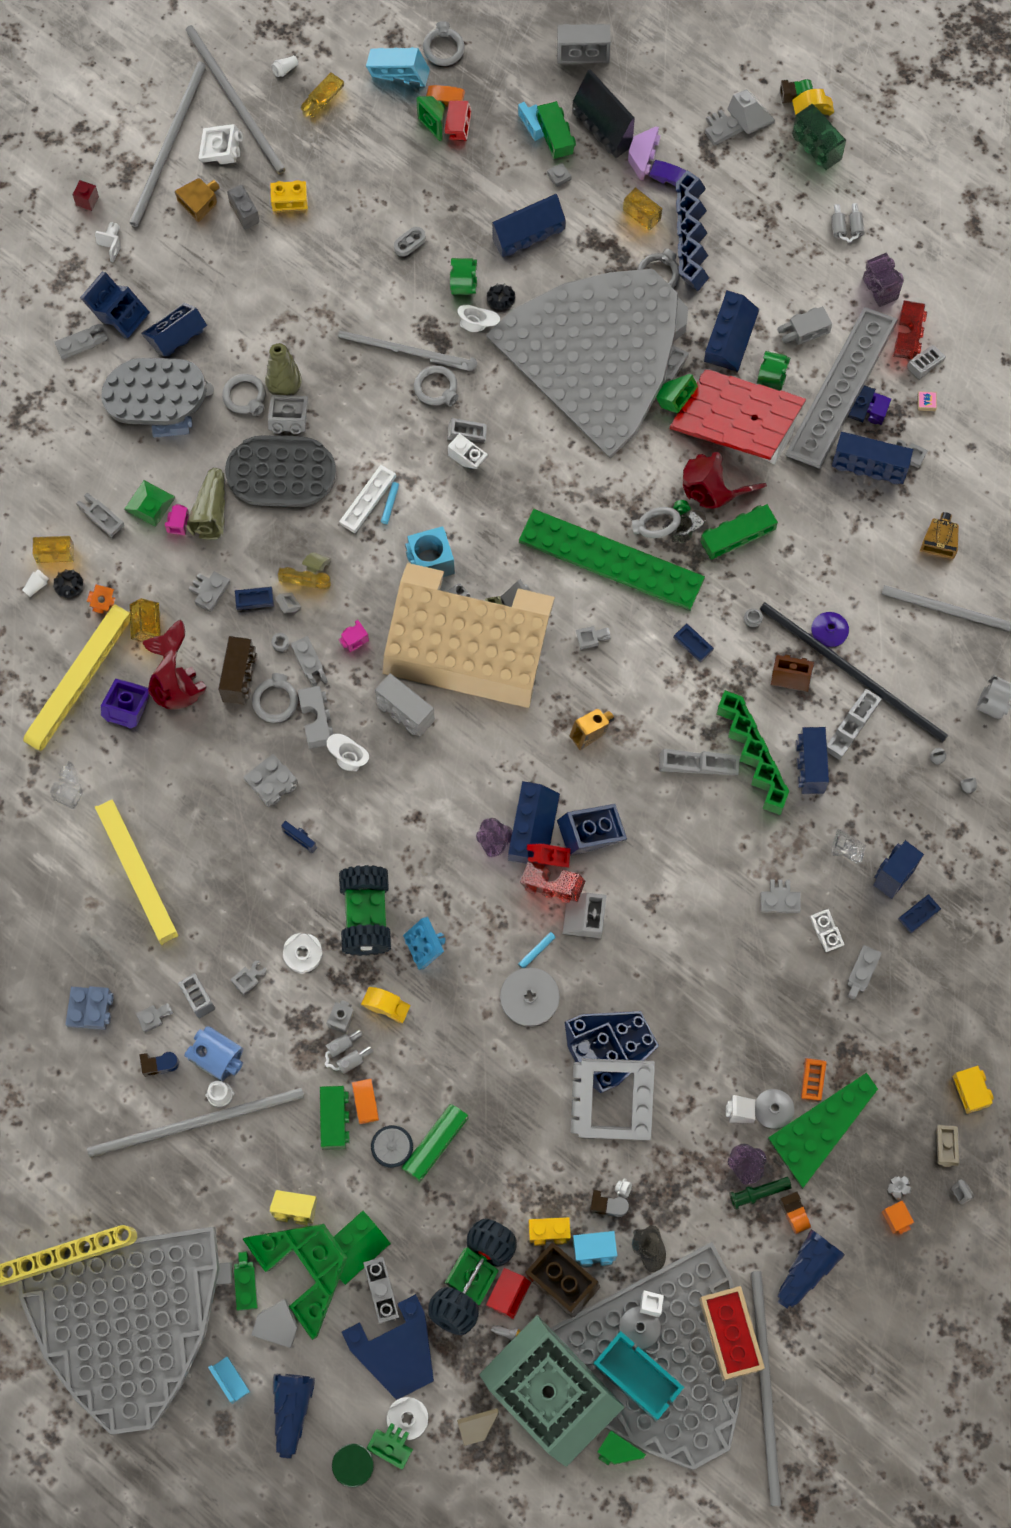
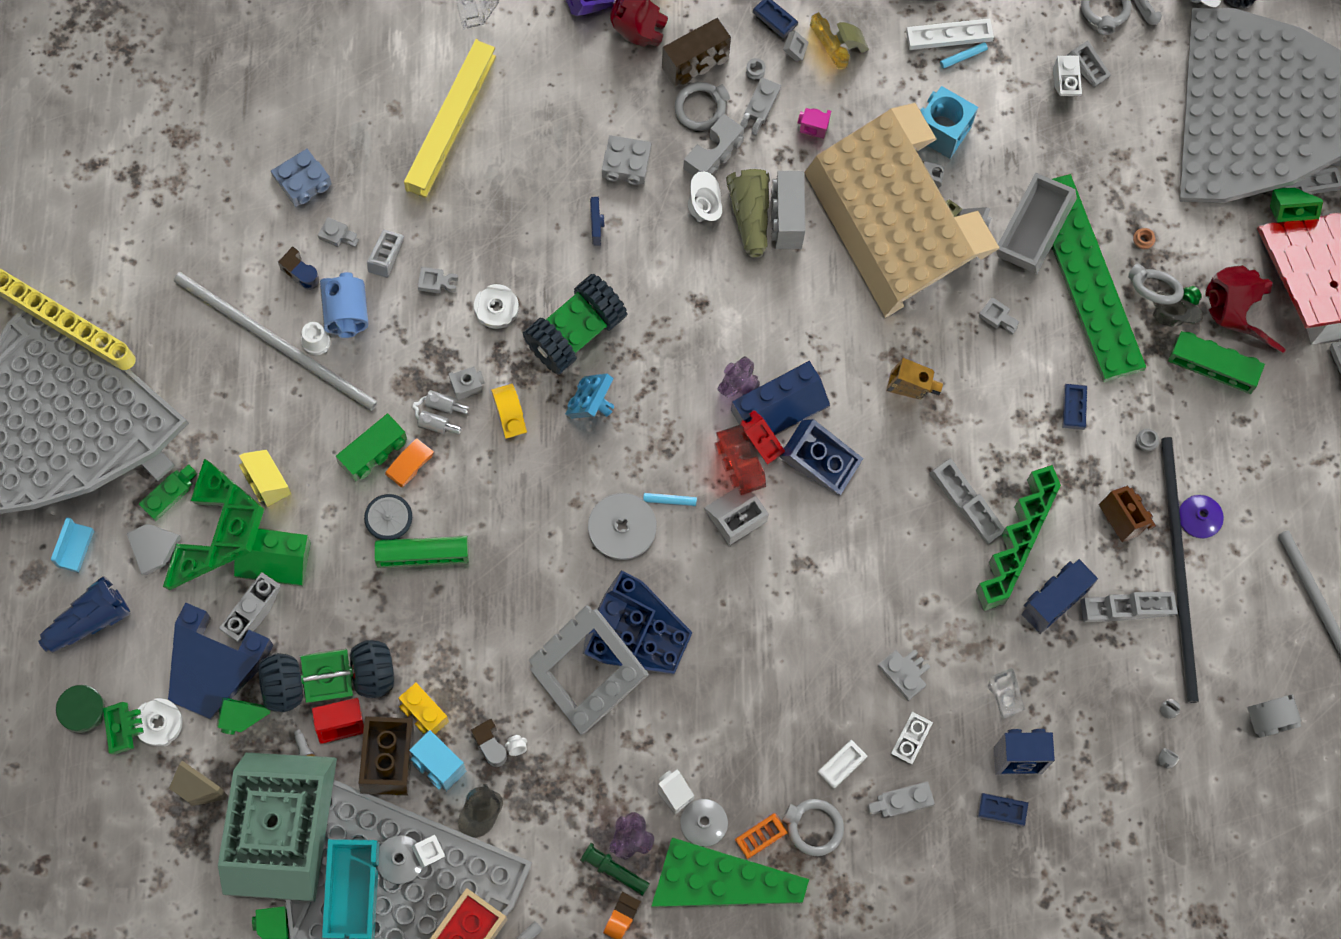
camera: 45 degrees right, 0 degrees up
none -> green slope [216,697,271,735]
none -> olive cone [726,169,770,258]
none -> light grey piece [782,799,844,856]
none -> white tile [817,740,868,789]
none -> light grey piece [996,173,1077,274]
none -> nougat plate [1133,228,1155,249]

